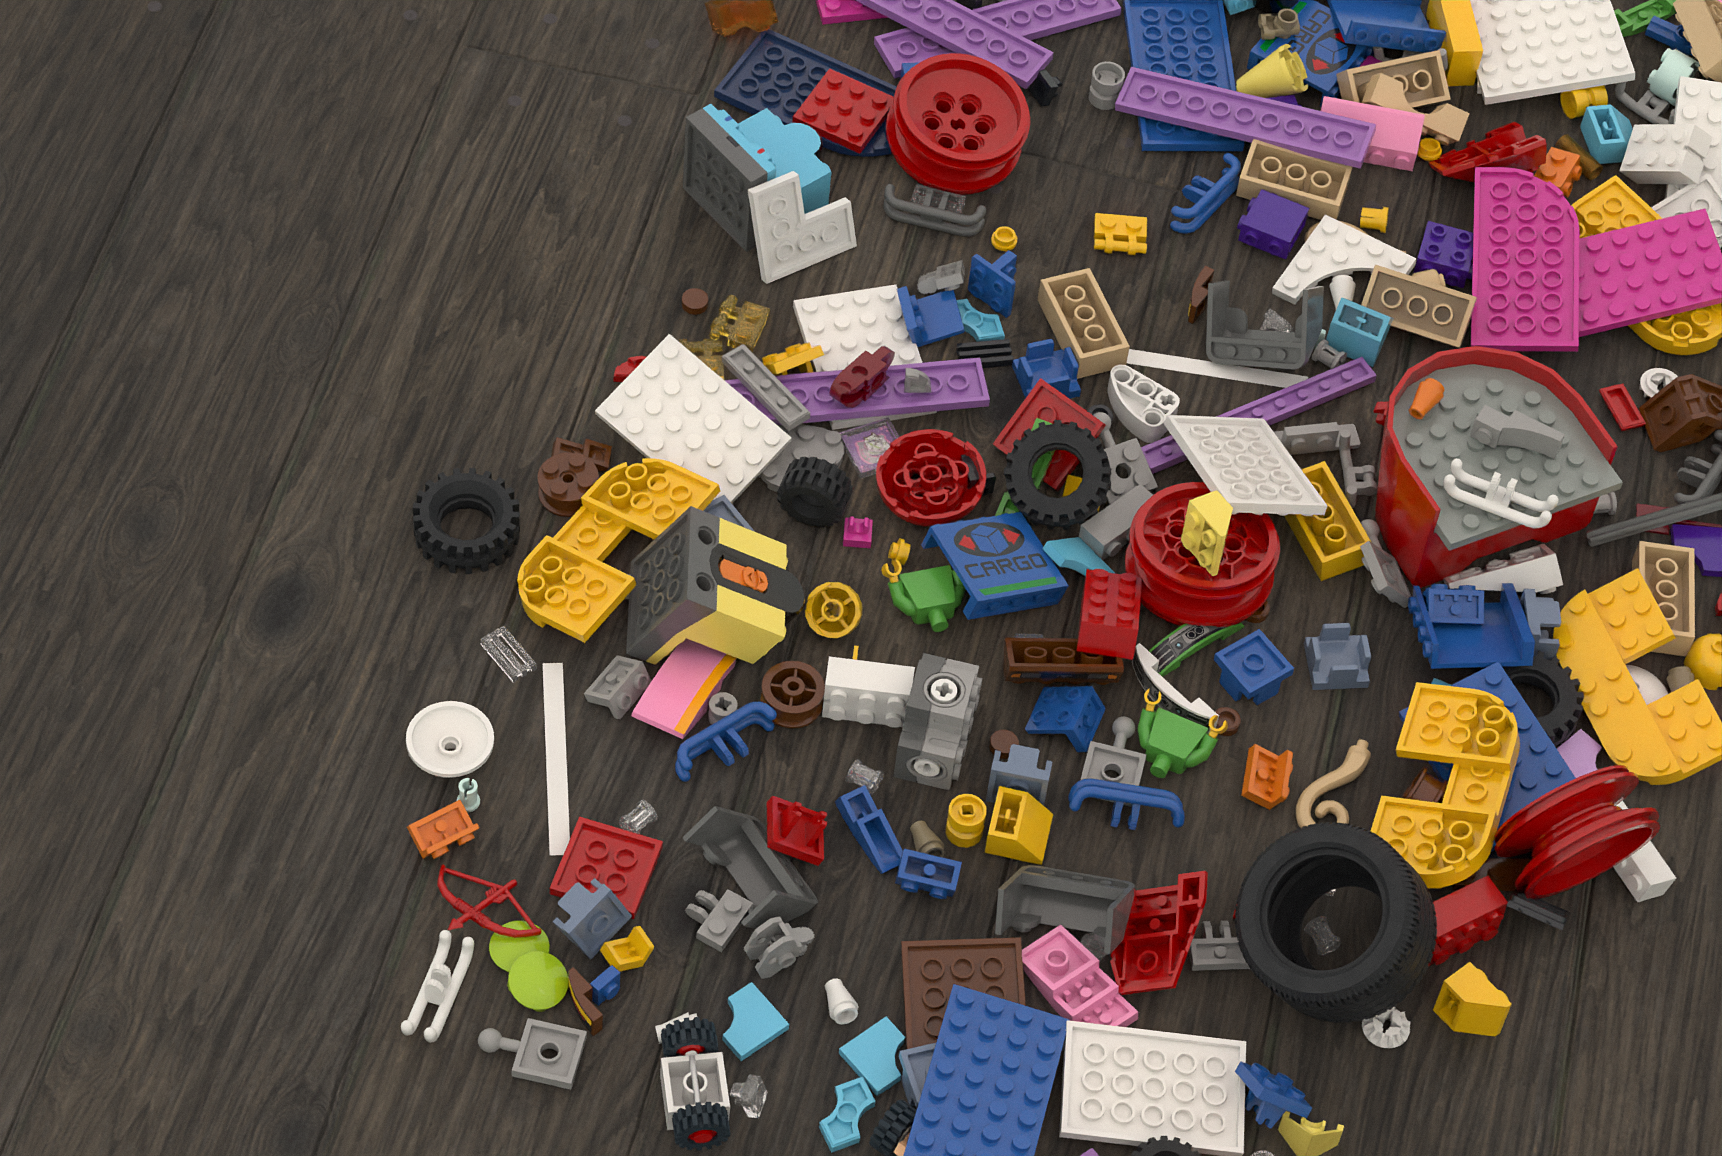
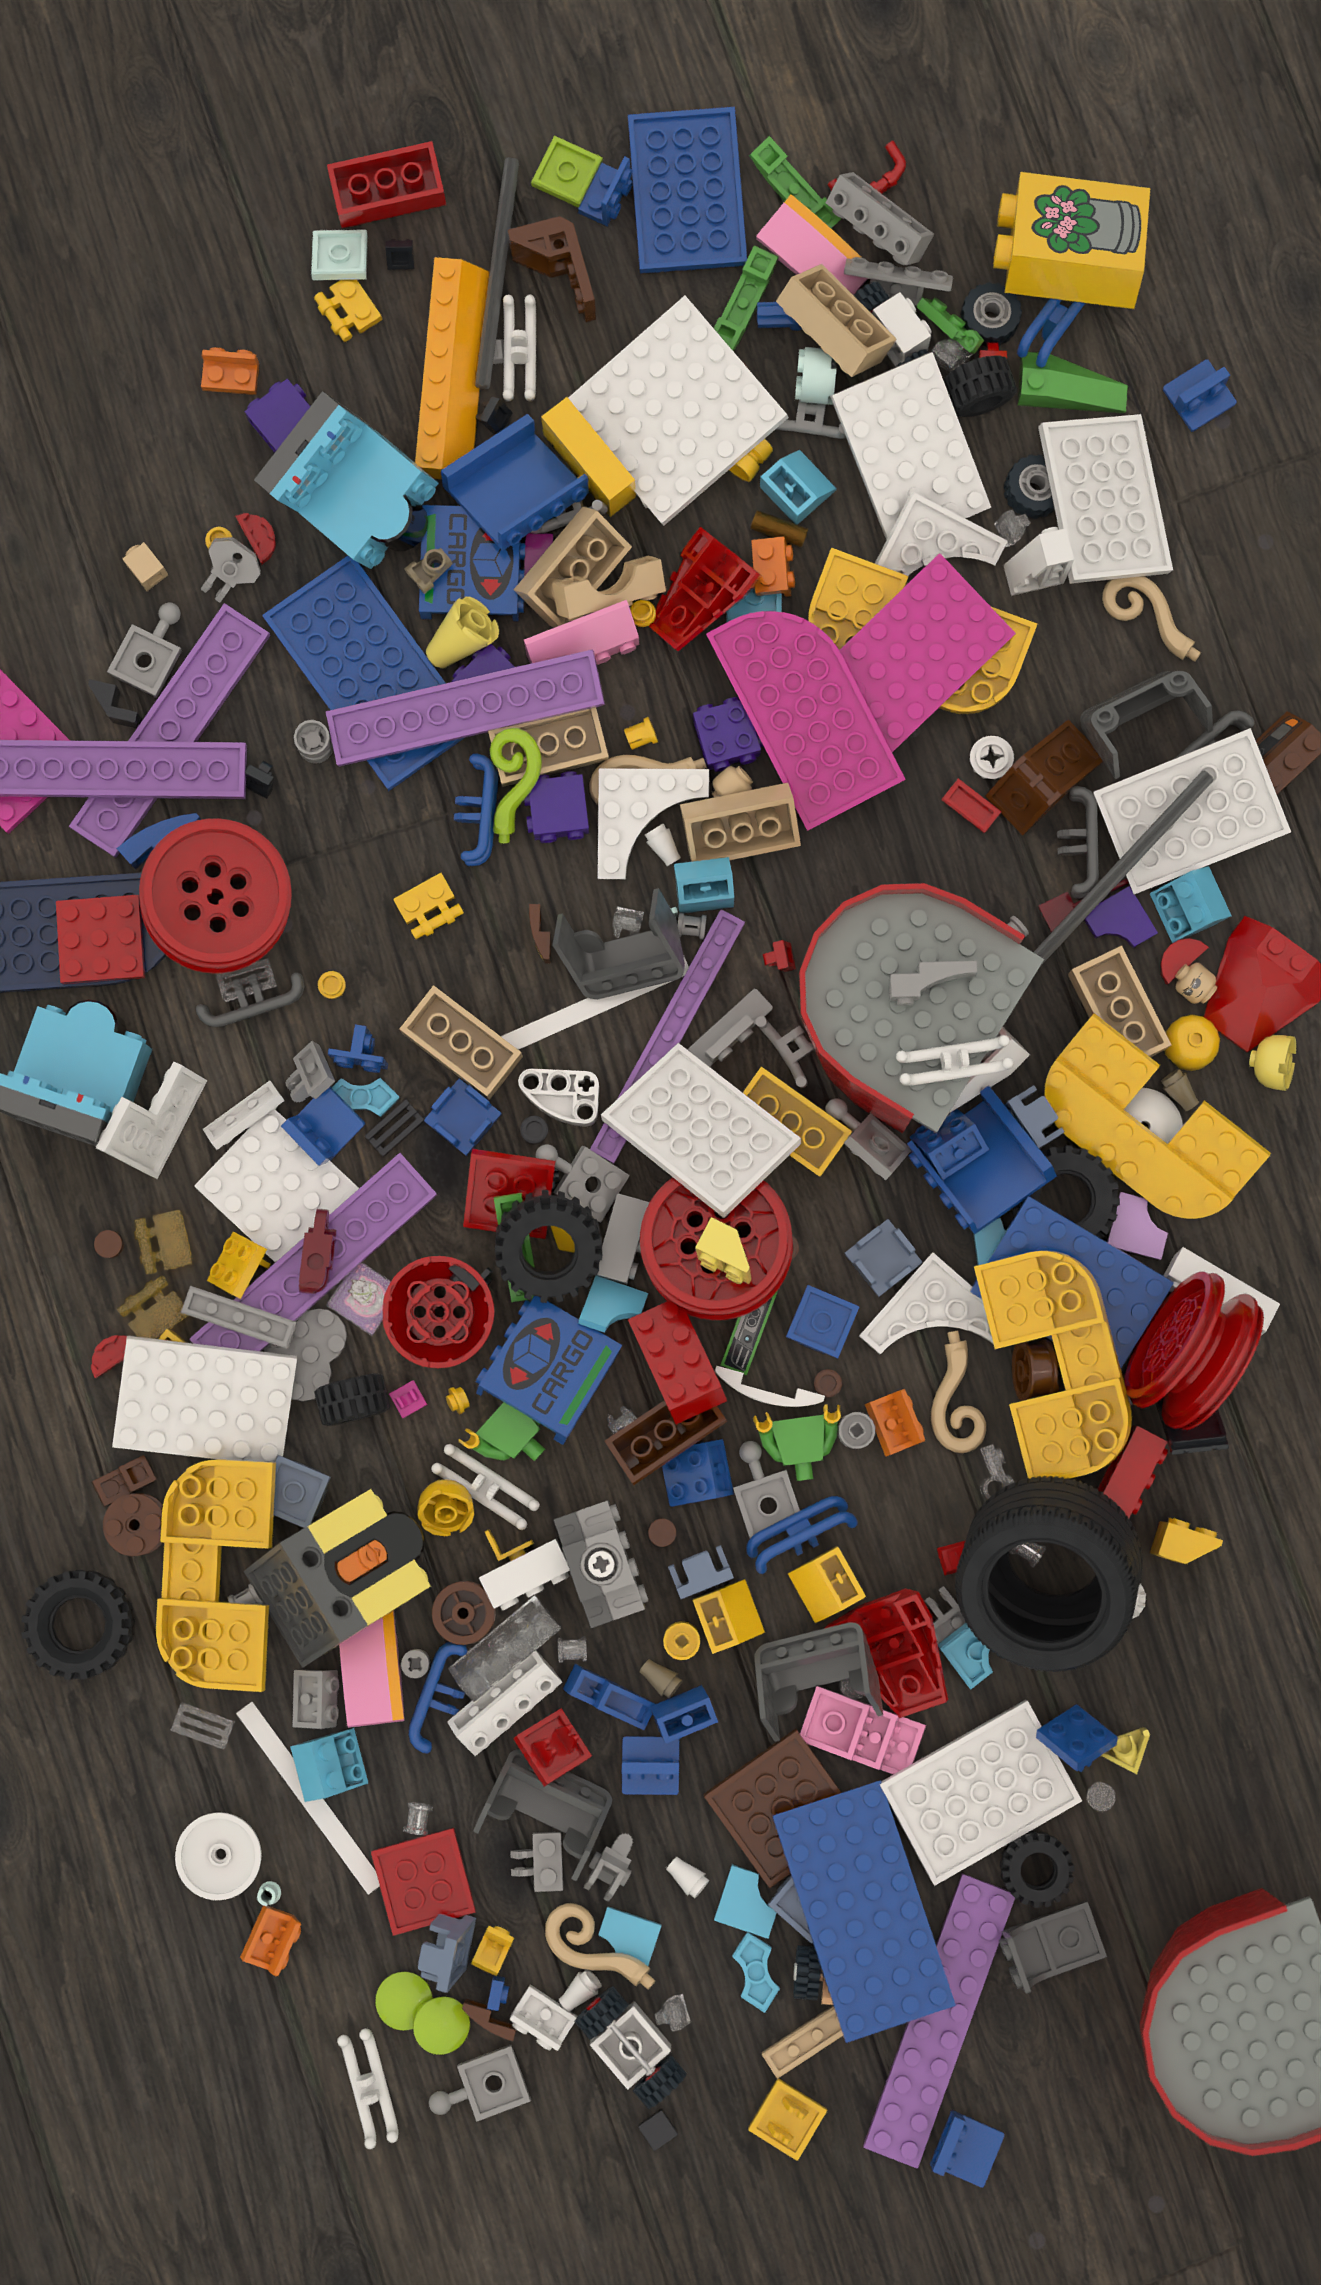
camera: 25 degrees left, 30 degrees up
red piece [437,864,542,938] -> none
light grey tile [904,368,931,393] -> none
orange cone [1408,378,1445,420] -> none
white piece [1620,124,1712,184] -> none
none -> white plate [203,1081,284,1150]
none -> medium azure slope [291,1728,368,1802]
none -> white piece [431,1444,540,1530]
none -> white brick [447,1648,562,1756]
none -> clear brick [448,1595,561,1702]
none -> lime plant [490,728,542,843]
none -> white bracket [510,1985,577,2051]
none -> tan plant [545,1903,655,1989]
none -> blue bracket [622,1736,679,1795]
none -> yellow slope [788,1546,866,1623]
none -> light grey wheel [837,1412,875,1449]
none -> white plate [859,1252,994,1355]
none -> medium azure tile [938,1623,993,1689]

